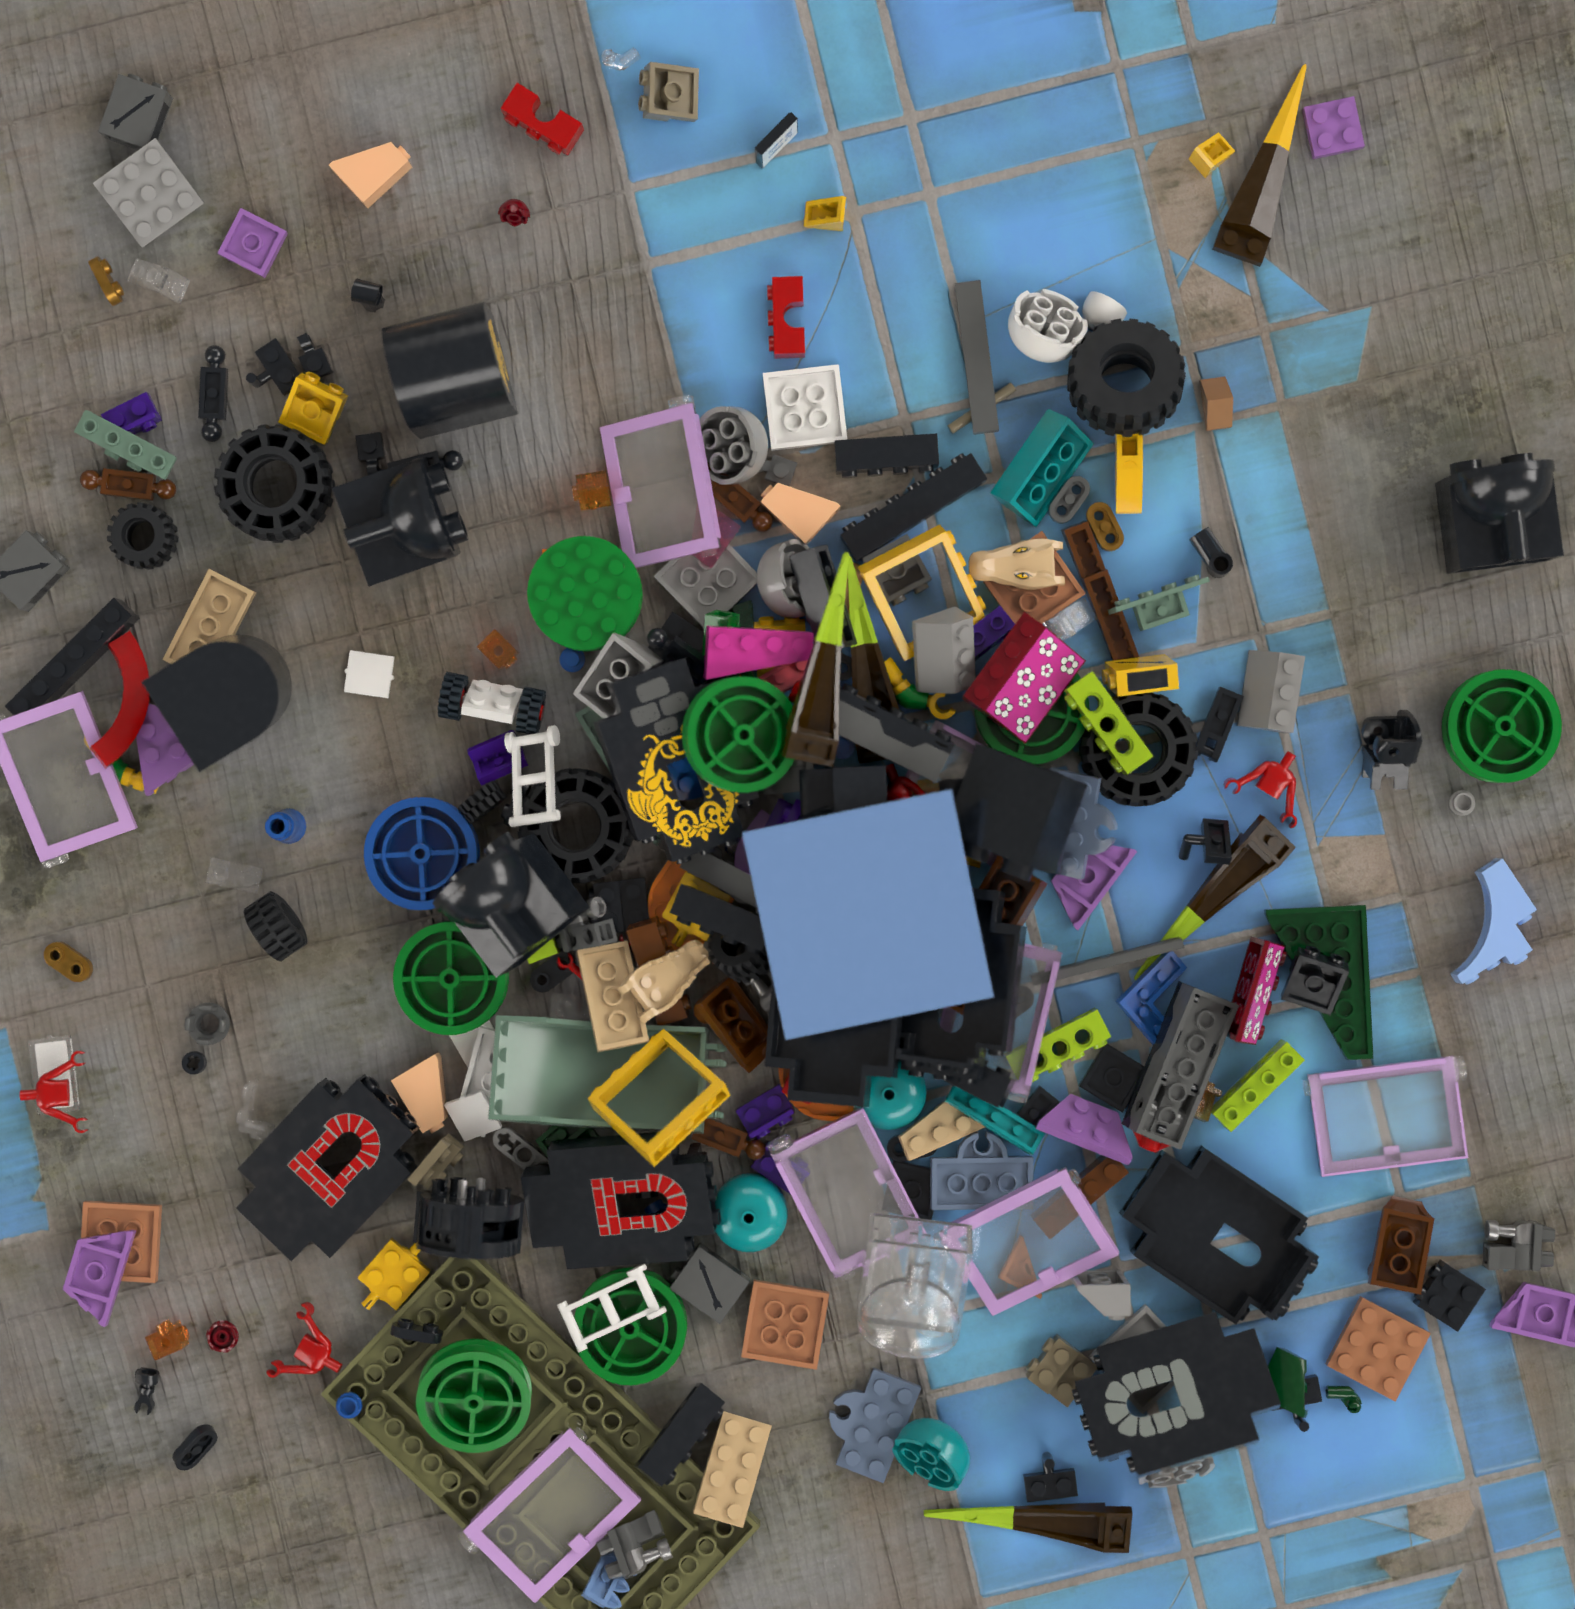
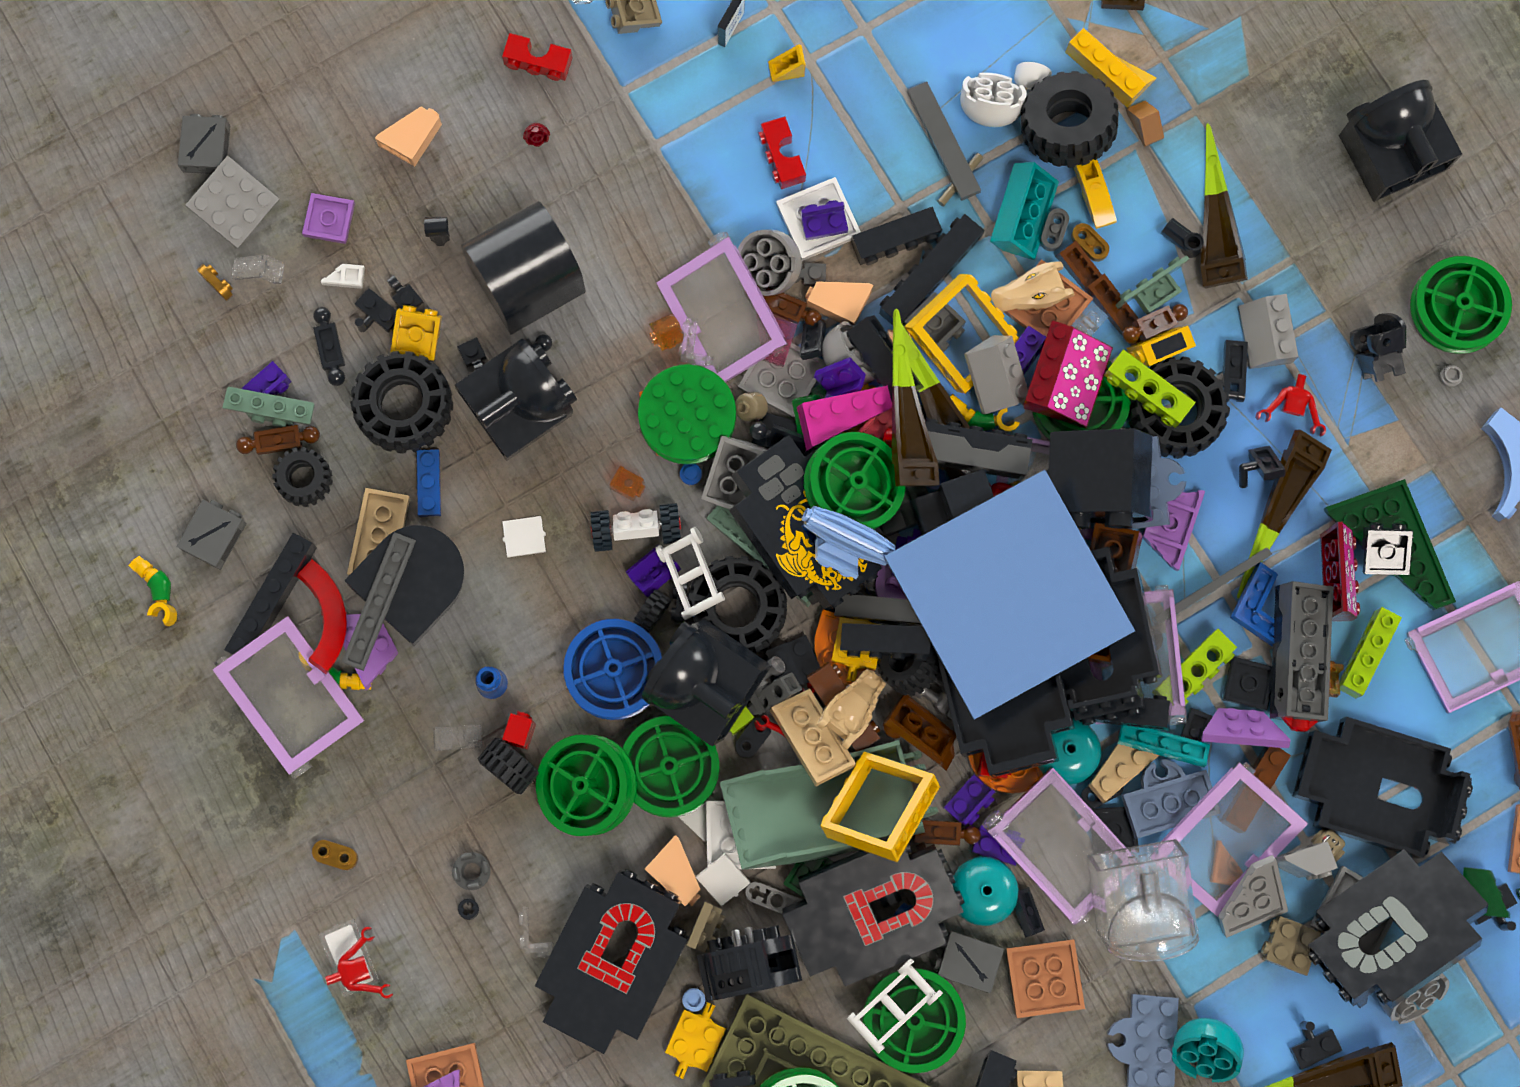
camera: 25 degrees left, 10 degrees down
none -> white tile [321,264,365,289]
none -> dark grey tile [341,532,416,671]
none -> blue plate [417,449,441,517]
none -> red brick [502,711,536,750]
none -> green wheel [536,735,637,836]
none -> clear bracket [679,318,714,368]
none -> light blue tile [682,988,705,1012]
none -> dark tan head [735,392,768,421]
none -> dark purple bracket [800,200,848,241]
none -> black plate [800,319,826,360]
none -> light blue plate [802,506,896,579]
none -> dark purple bracket [814,357,866,398]
none -> black plate [1014,887,1045,938]
none -> yellow wedge [1065,28,1157,108]
none -> reddish brown plate [1122,304,1188,343]
none -> dark brown plate [1200,123,1248,289]
none -> light grey plate [1218,855,1288,938]
none -> dark tan head [1311,829,1345,862]

